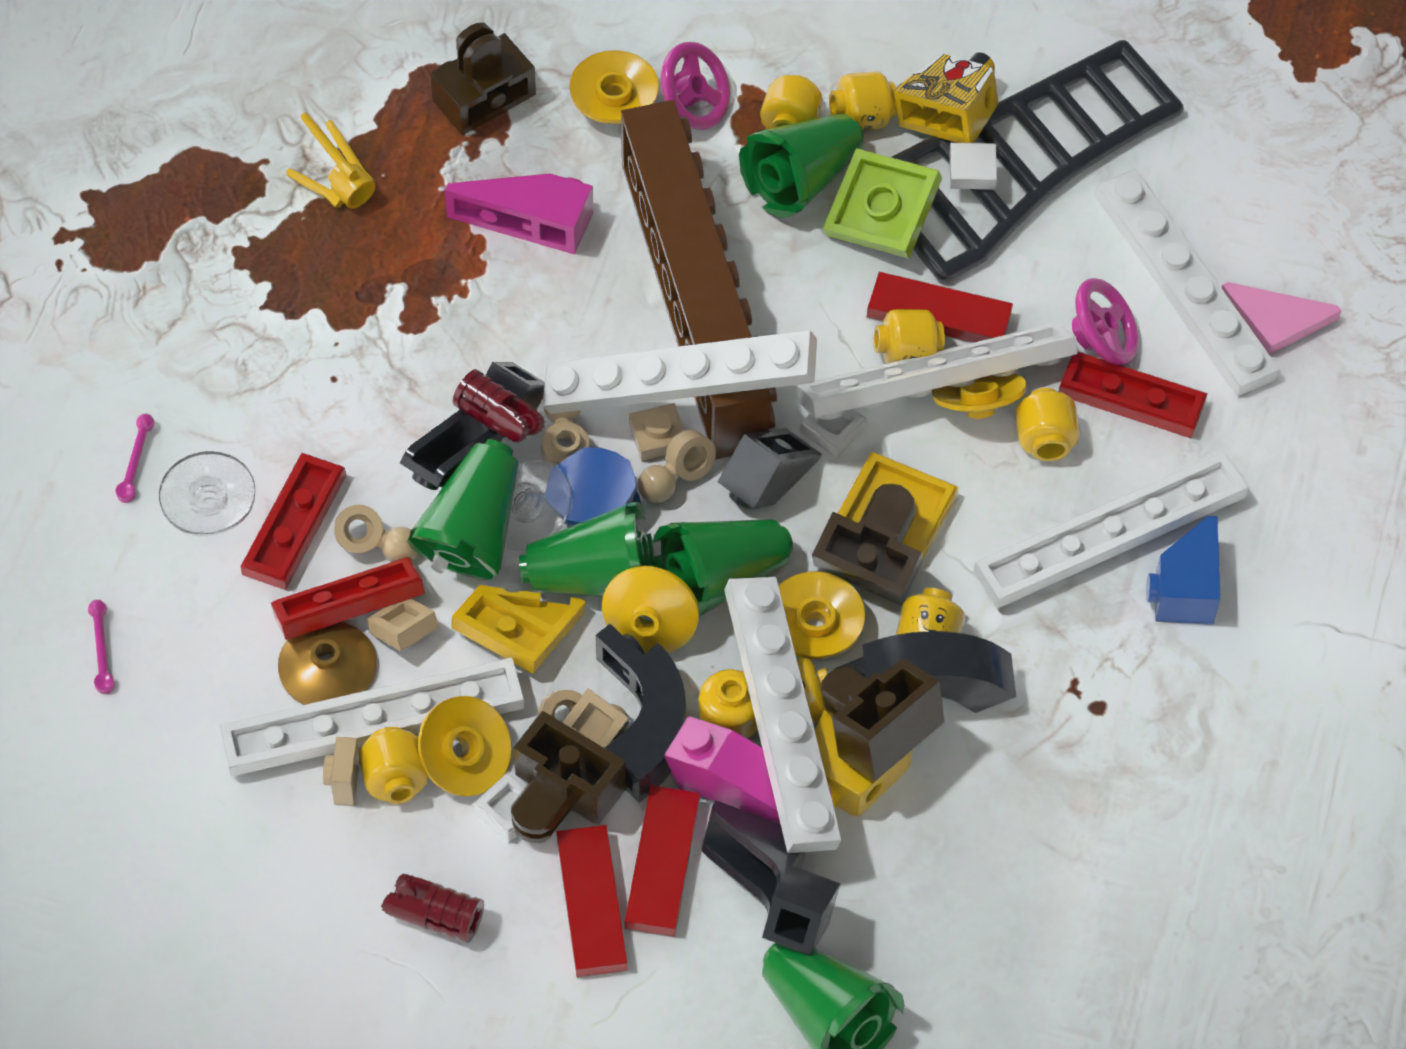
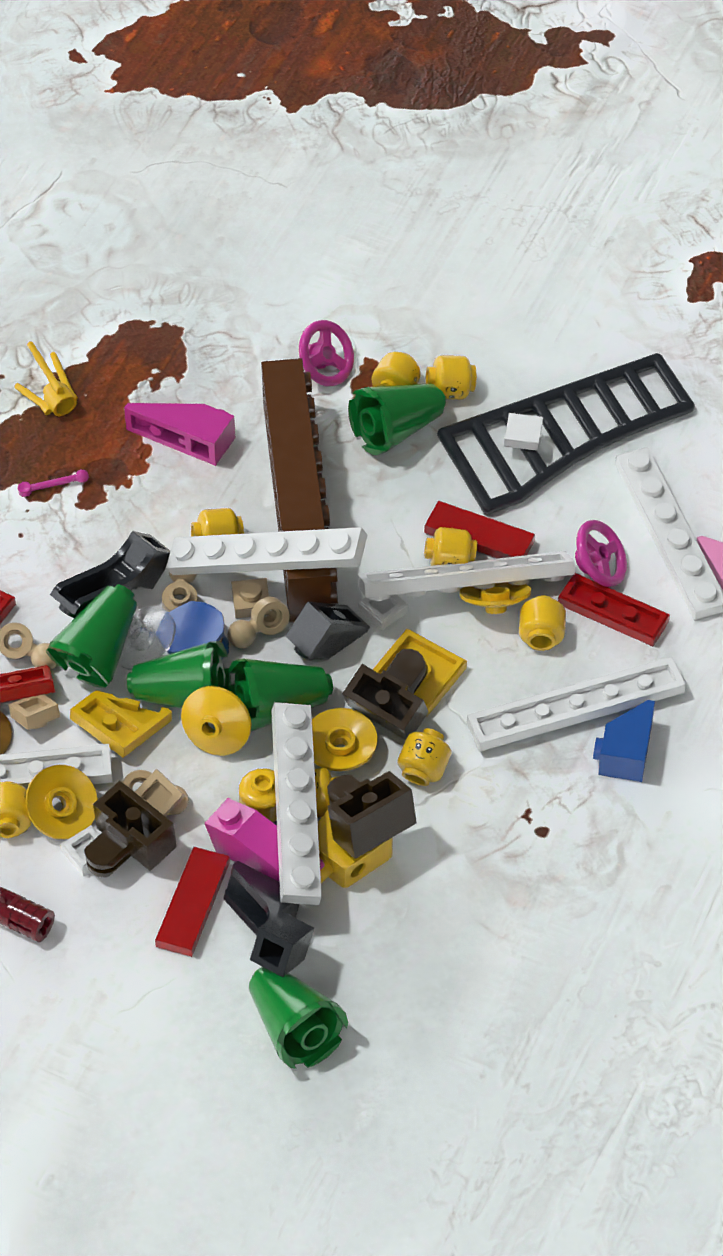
camera: 10 degrees right, 5 degrees down
dark brown brick [430,22,536,135] -> none
dark red hinge [452,369,546,443] -> none
red tile [556,825,627,977] -> none
yellow dish [569,50,659,124] -> none
black arch [595,624,686,803] -> none
lime plate [823,148,942,259] -> none
black arch [834,631,1016,713] -> none
yellow torso [893,52,998,143] -> none
none -> dark pink hinge [17,469,89,497]
none -> yellow head [191,508,244,537]

